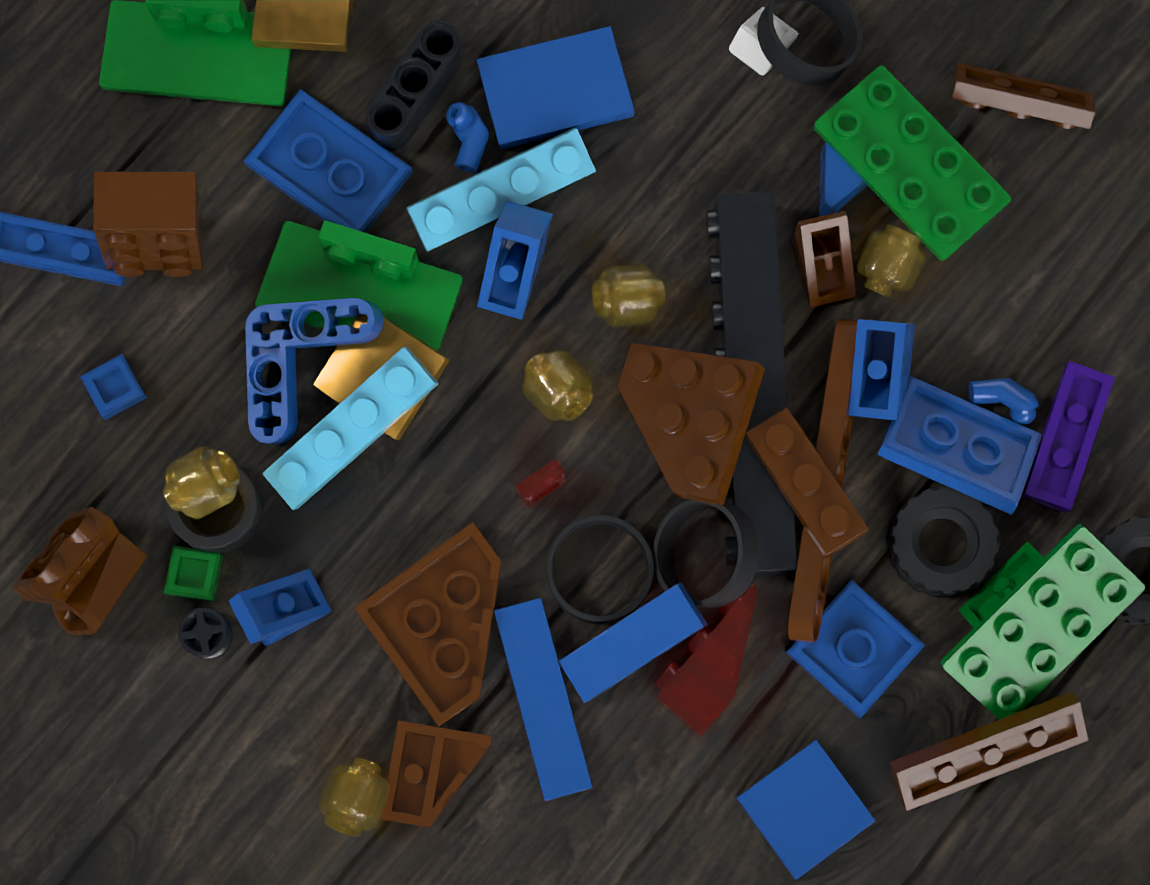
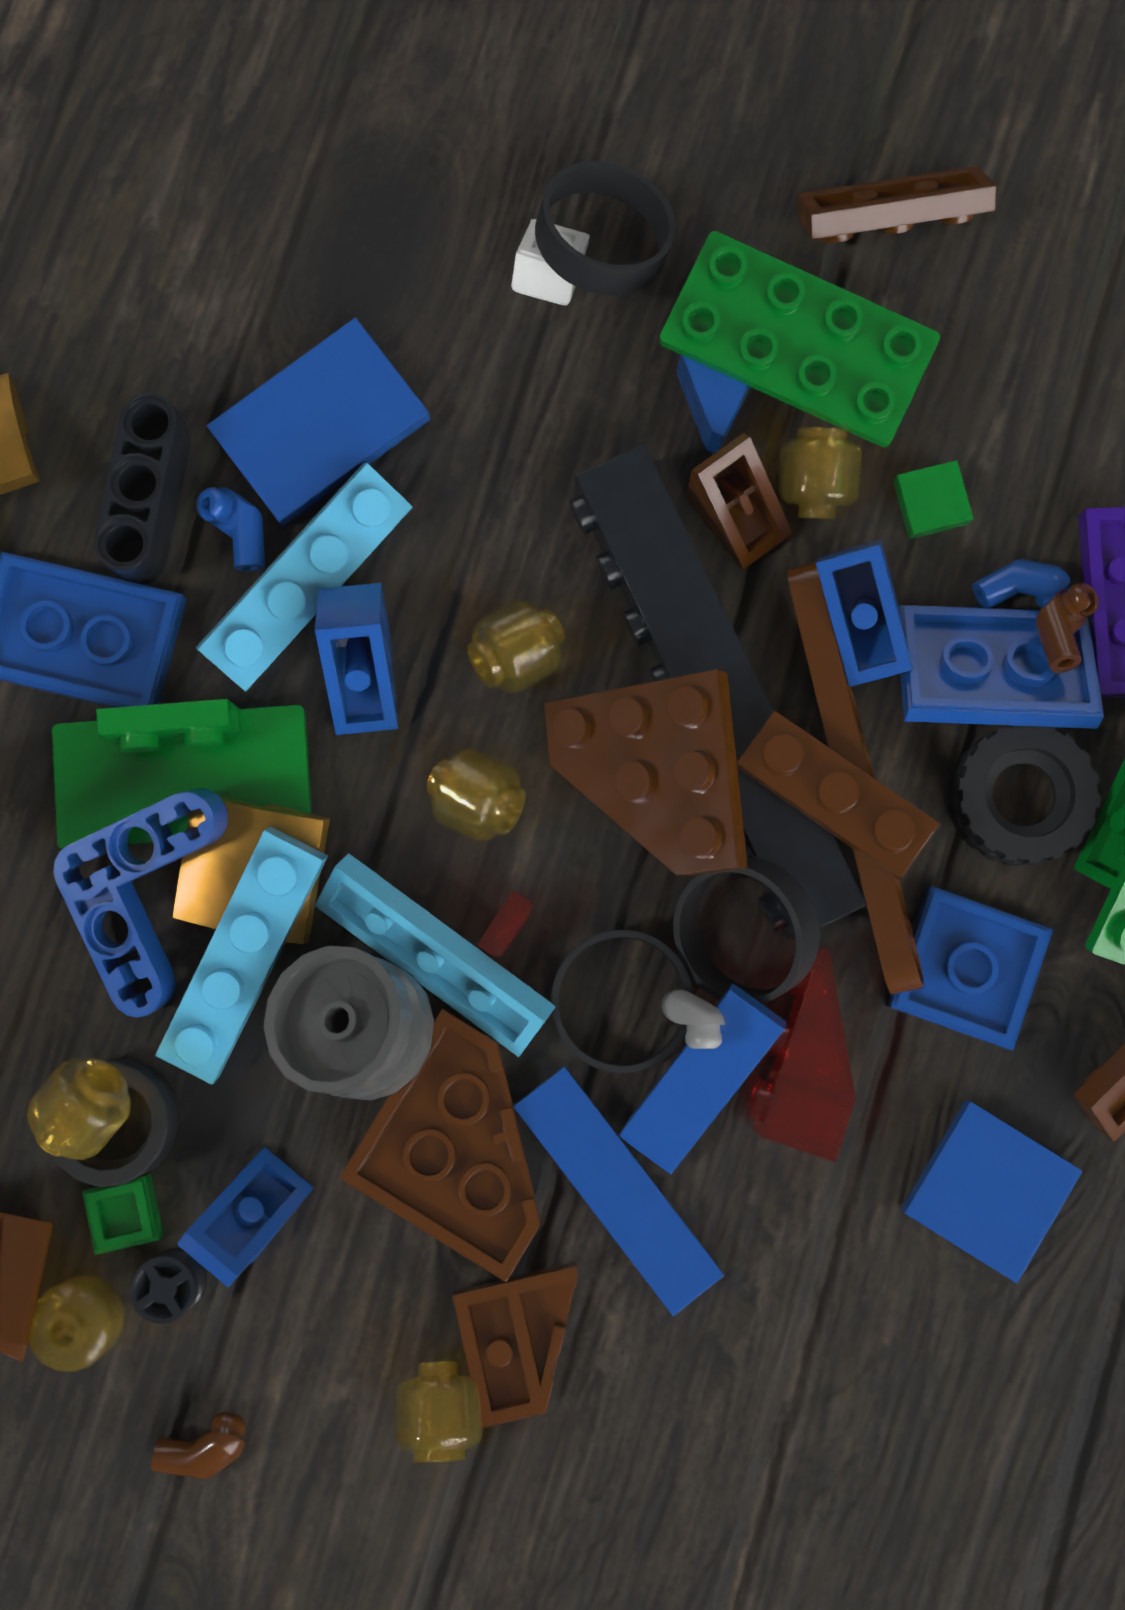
camera: 20 degrees left, 5 degrees up
none -> clear yellow head [28,1275,125,1372]
none -> reddish brown arm [151,1412,246,1479]
none -> dark grey wheel [264,946,434,1101]
none -> medium azure plate [315,853,556,1057]
none -> light grey arm [661,989,725,1049]
none -> green tile [893,460,973,539]
none -> reddish brown arm [1035,582,1099,673]

